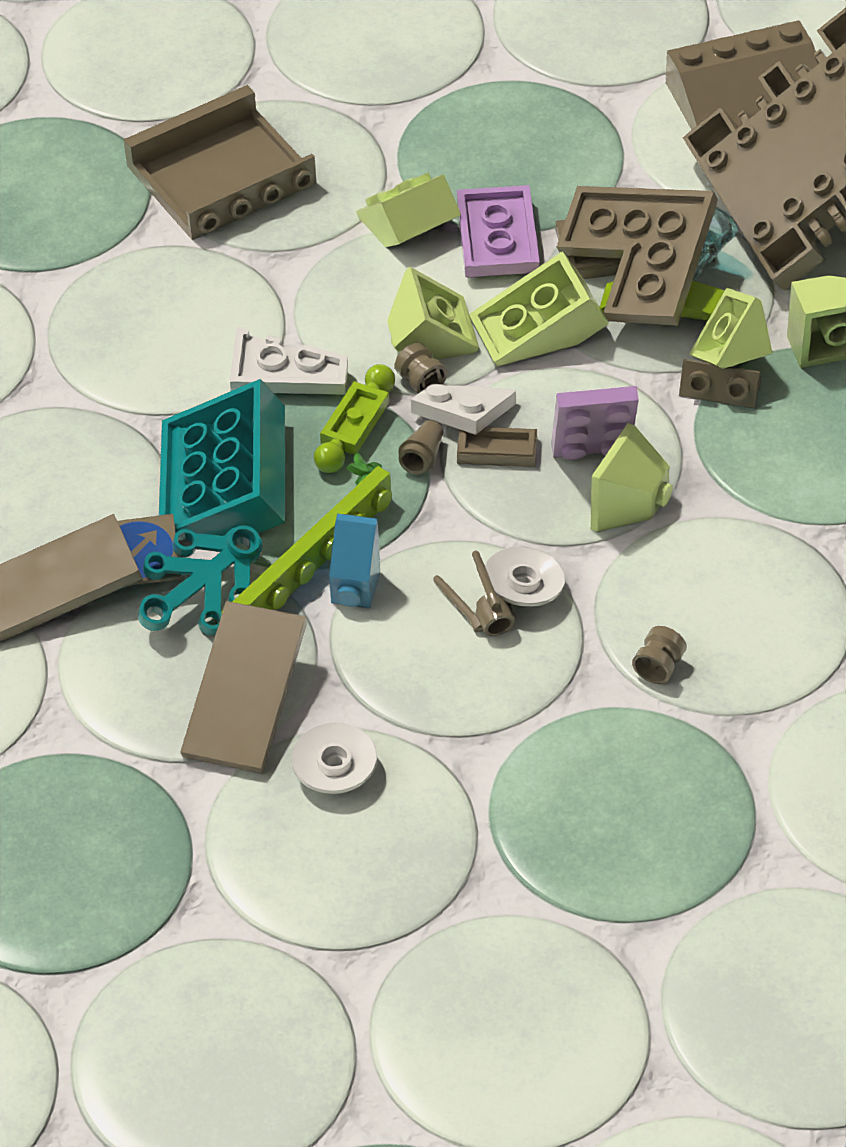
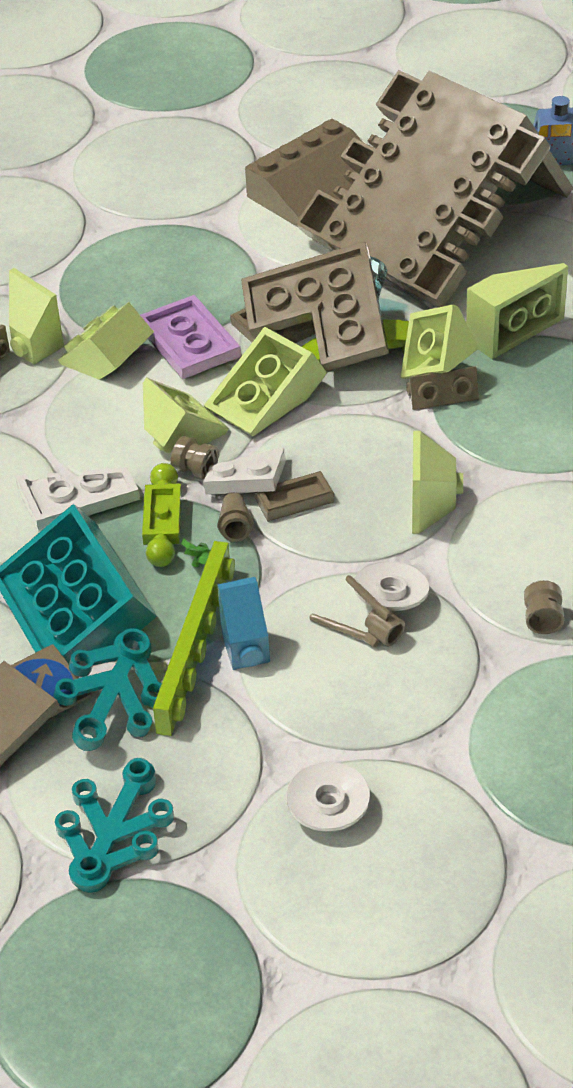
camera: 25 degrees left, 5 degrees down
dark tan tile [180,601,307,774] -> none
lavender plate [551,386,639,460] -> none
none -> yellowish green slope [9,268,64,365]
none -> teal plant [55,758,174,893]

